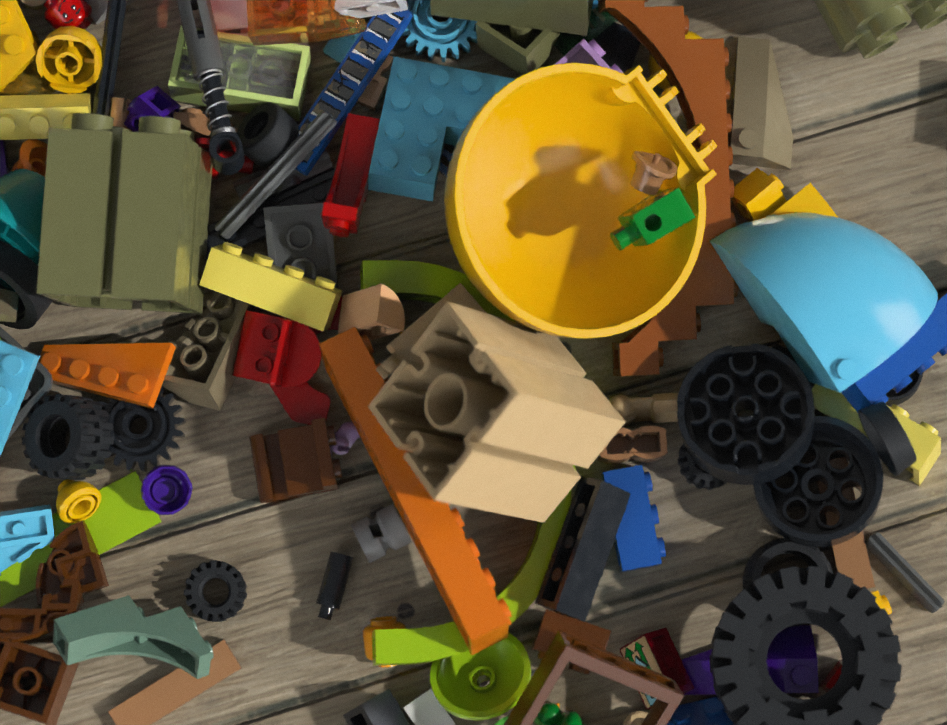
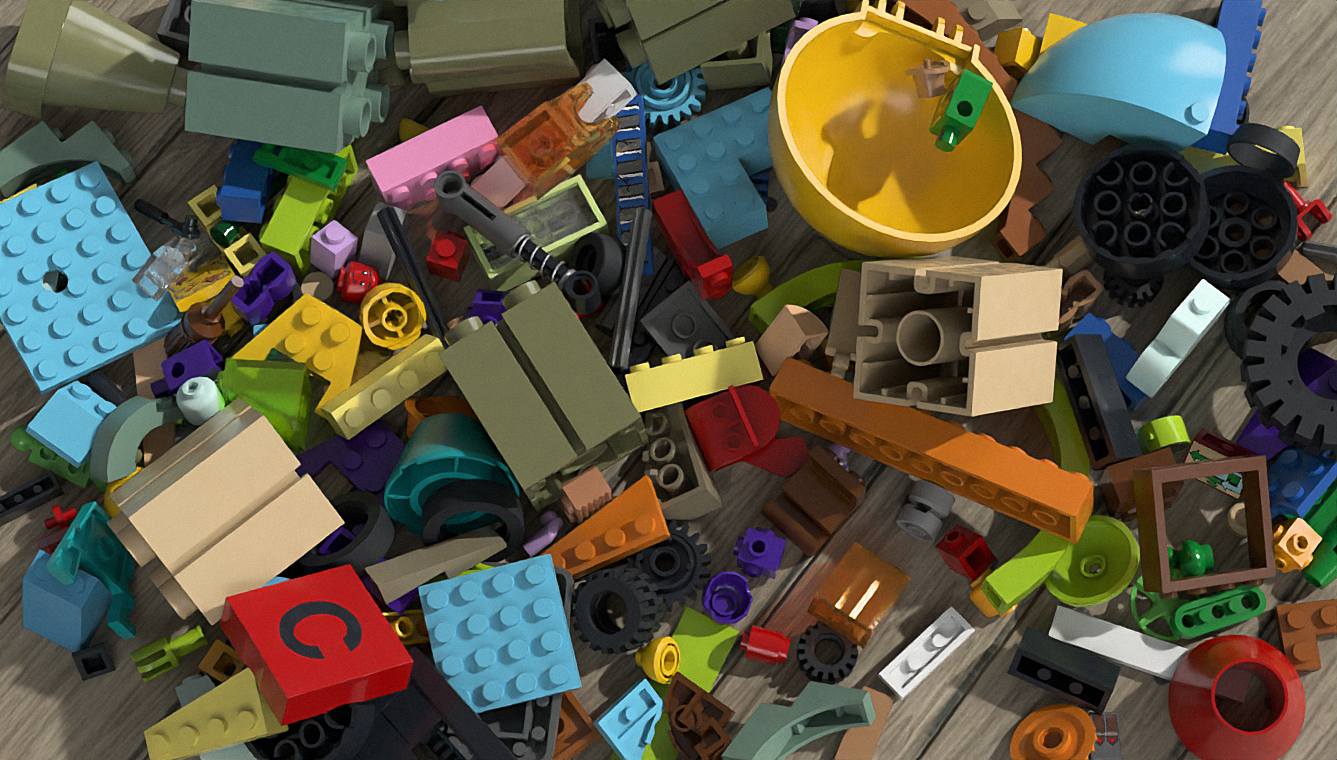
camera: 30 degrees left, 10 degrees down
black cylinder [316,551,354,620] -> none
none -> red brick [426,231,471,283]
none -> lavender arm [522,510,563,556]
none -> nougat brick [559,465,612,526]
none -> yellow brick [732,256,772,299]
none -> dark purple brick [733,527,786,579]
none -> red brick [740,625,791,666]
none -> clear orange brick [807,542,911,649]
none -> white plate [878,606,975,701]
none -> red brick [935,524,996,581]
none -> light aqua brick [1125,279,1230,398]
none -> lime piece [1135,415,1191,455]
none -> red piece [1283,180,1332,242]

